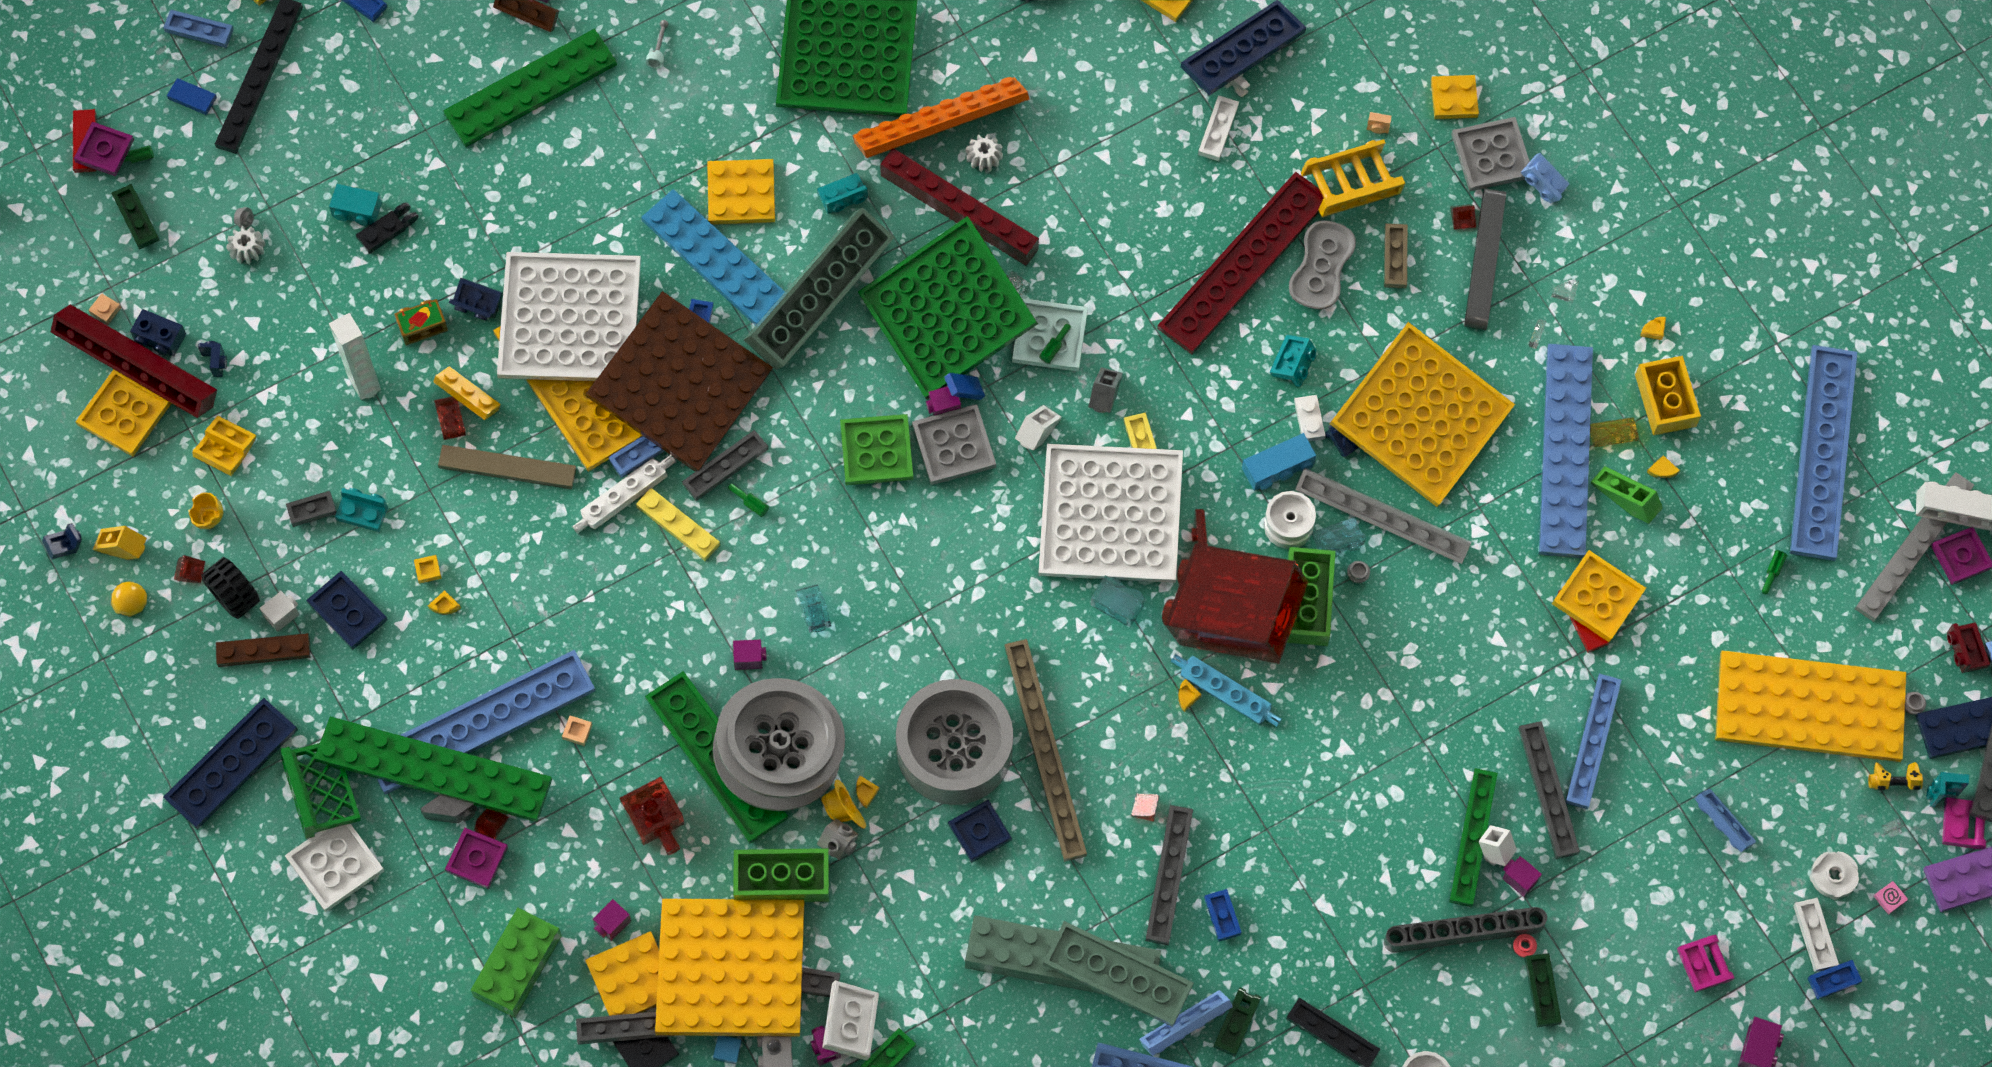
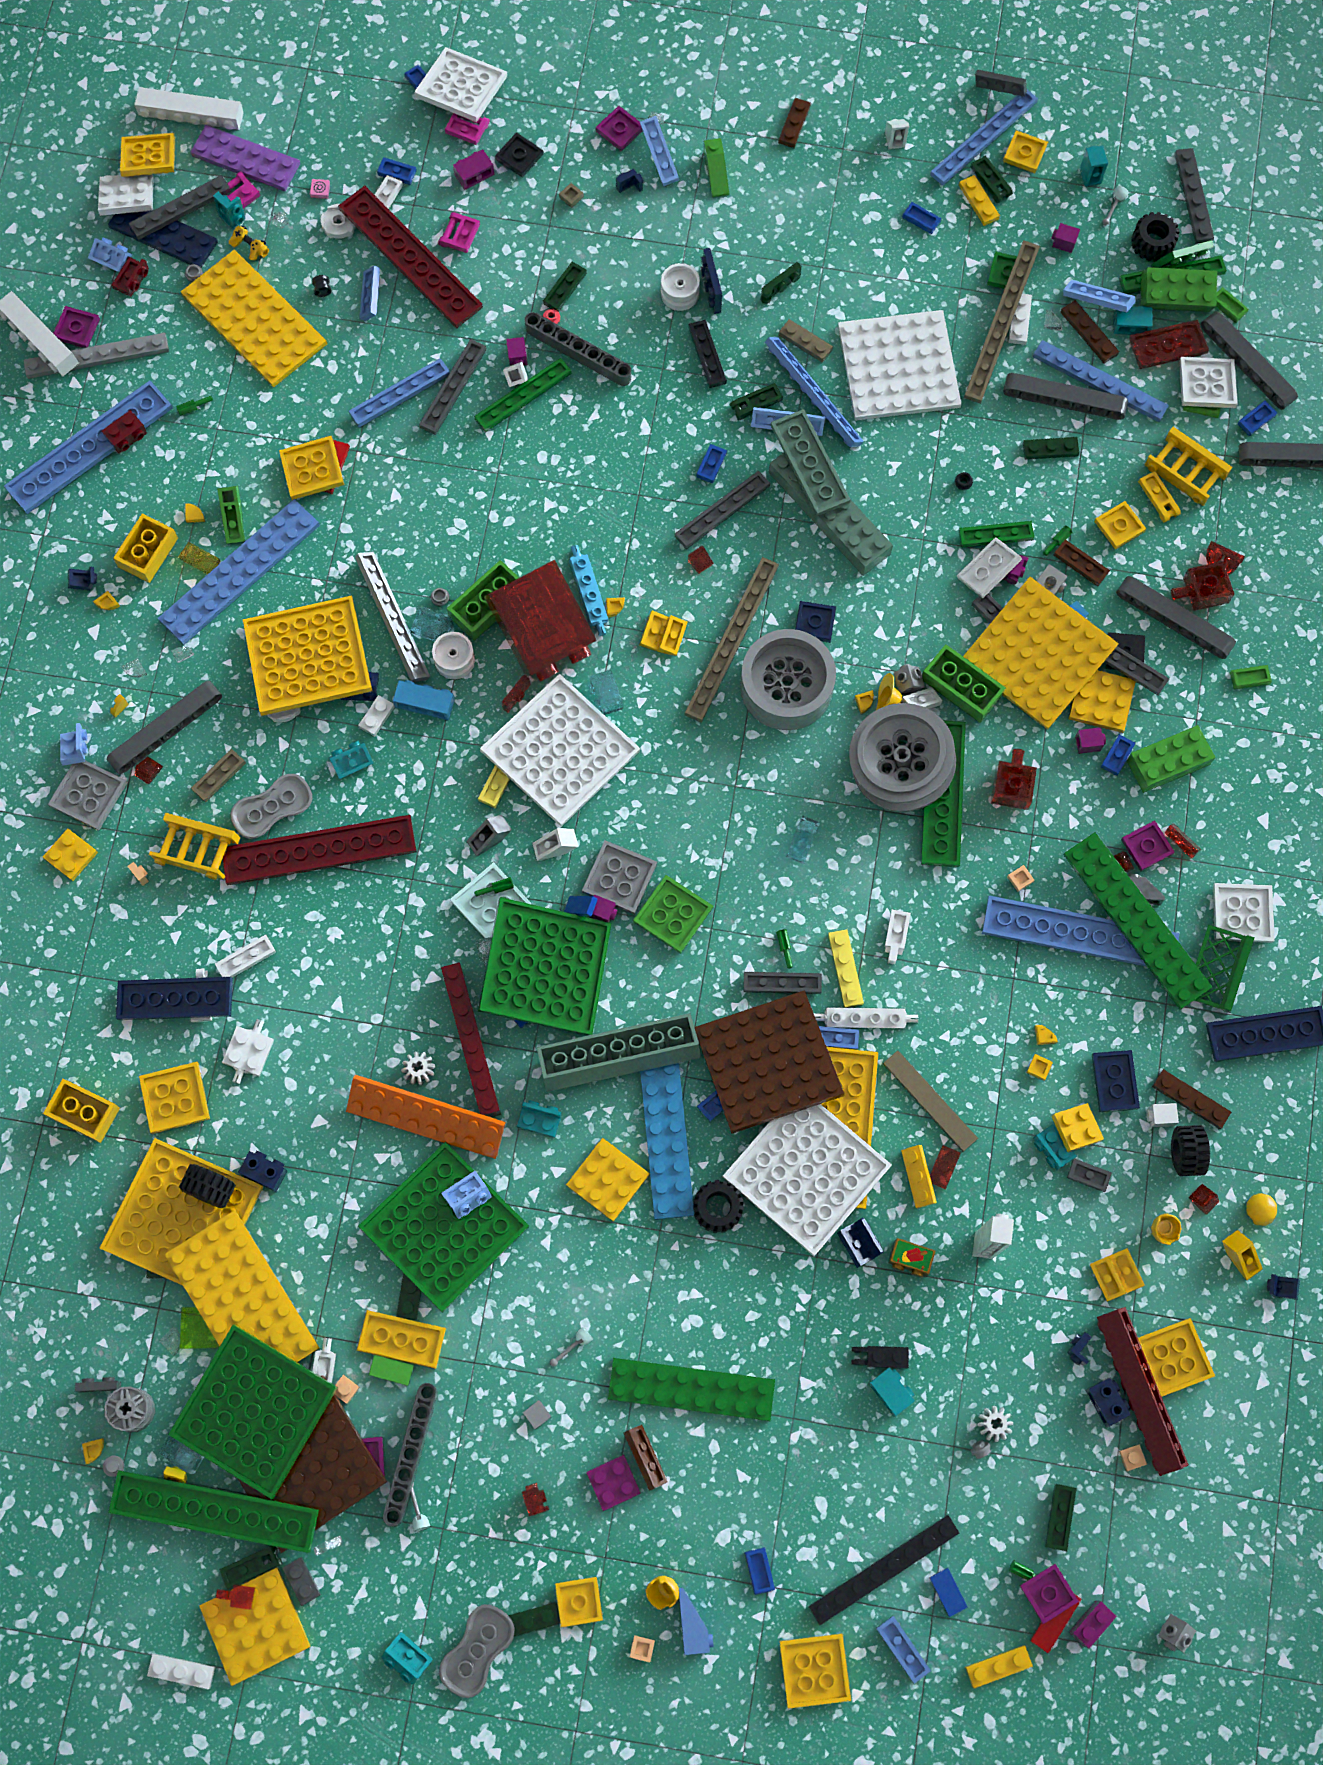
camera: 140 degrees left, 5 degrees up
magenta brick [733,639,767,670] -> none
none -> dark blue bracket [67,566,97,591]
none -> dark red bracket [102,410,147,454]
none -> yellow tile [110,694,129,718]
none -> white plate [222,1019,274,1084]
none -> black wheel [312,275,332,297]
none -> dark red plate [338,185,483,329]
none -> light blue bracket [442,1171,492,1219]
none -> yellow slope [639,610,688,656]
none -> black tyre [693,1180,744,1233]
none -> white hinge [885,910,911,965]
none -> white plate [901,687,942,709]
none -> yellow plate [965,1645,1033,1688]
none -> yellow plate [1051,1103,1104,1152]
none -> magenta brick [1069,1600,1117,1649]
none -> blue plate [1101,734,1136,776]
none -> clear red slope [1165,823,1201,858]

